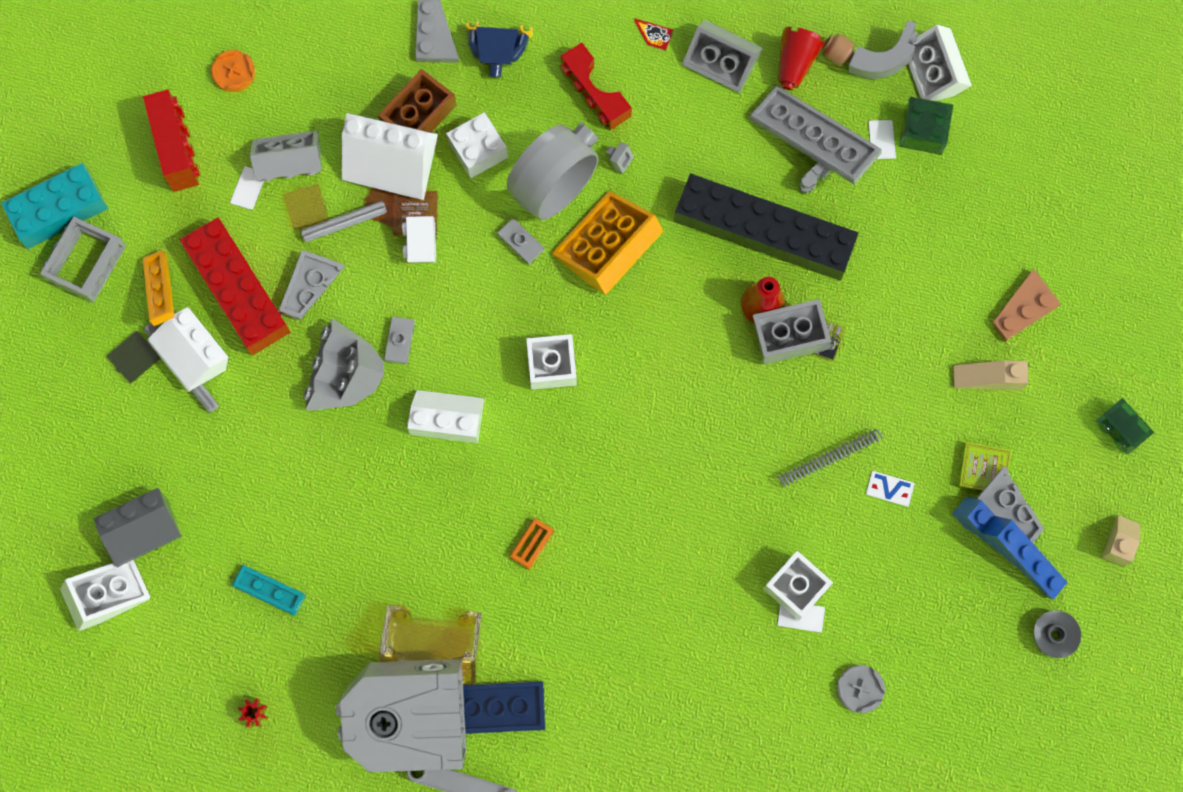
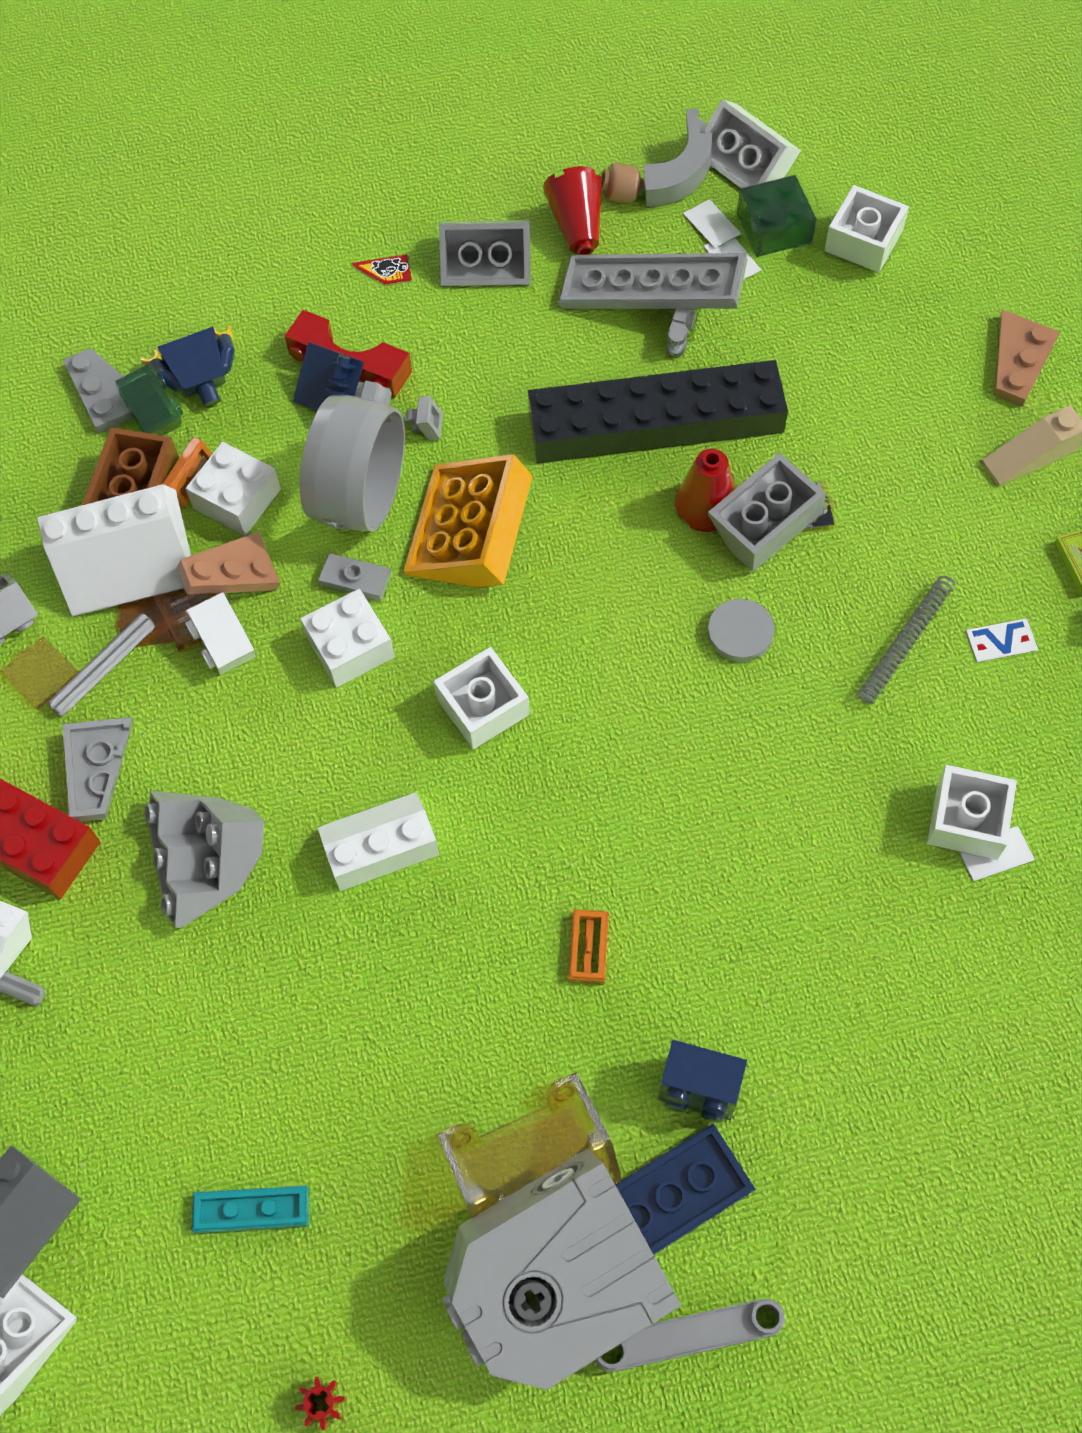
camera: 25 degrees left, 10 degrees down
light grey plate [384,317,415,365] -> none
none -> clear green brick [115,364,183,436]
none -> orange tile [163,438,212,508]
none -> nougat wing [176,531,280,594]
none -> dark blue hinge [292,342,364,411]
none -> white brick [300,588,395,688]
none -> dark blue brick [658,1039,747,1123]
none -> white sticker [683,199,741,248]
none -> light grey tile [707,599,775,663]
none -> white brick [824,185,909,273]

